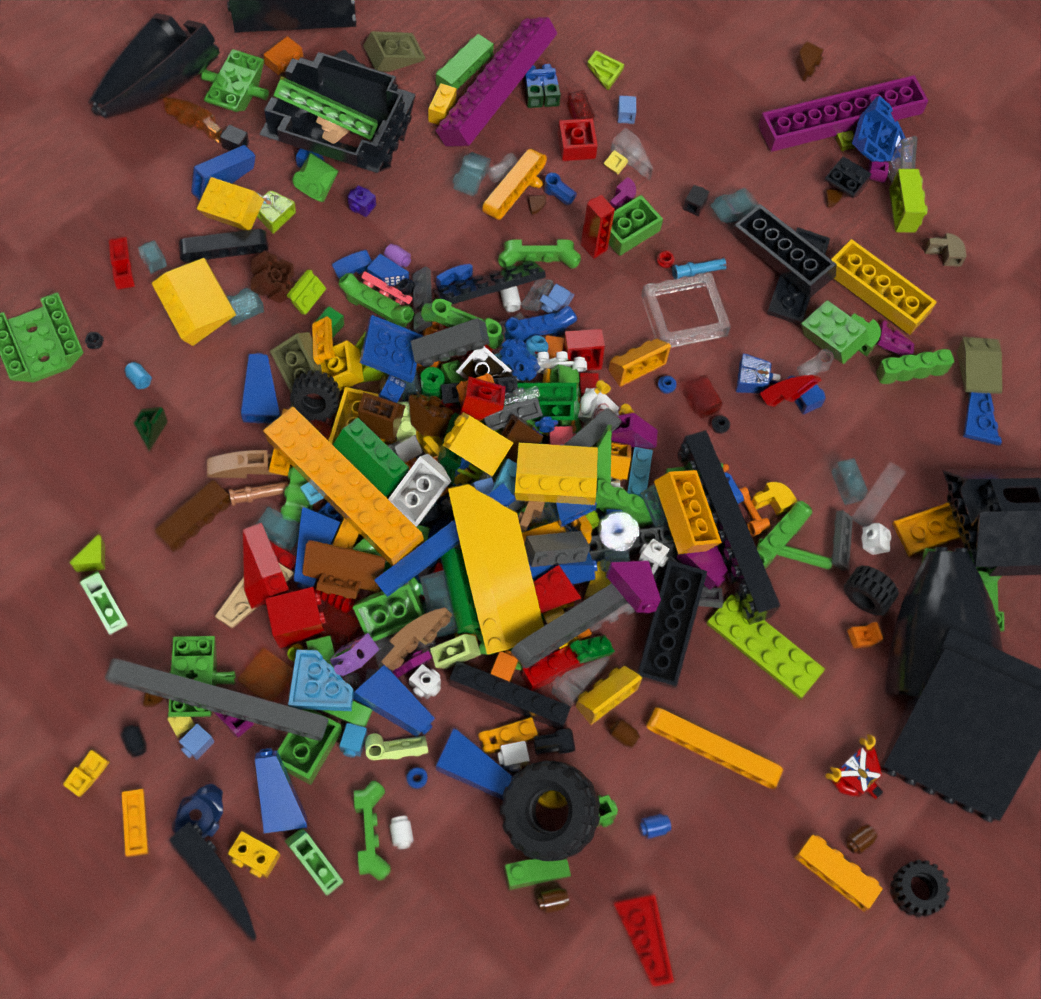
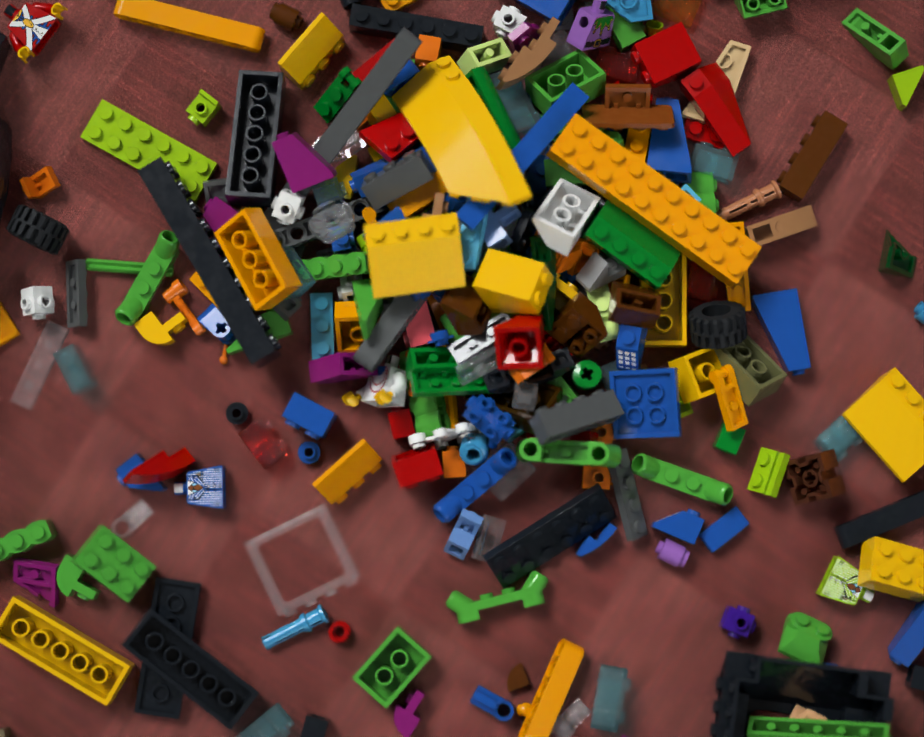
camera: 175 degrees right, 20 degrees up
coral wing [361,271,413,306] -> none
black plate [398,278,415,295] -> none
white brick [500,286,521,312] -> none
clear slope [551,656,610,706] -> none
red brick [581,195,615,259] -> none
none -> lime brick [186,89,222,127]
none -> blue brick [282,392,338,440]
none -> clear slope [512,381,538,411]

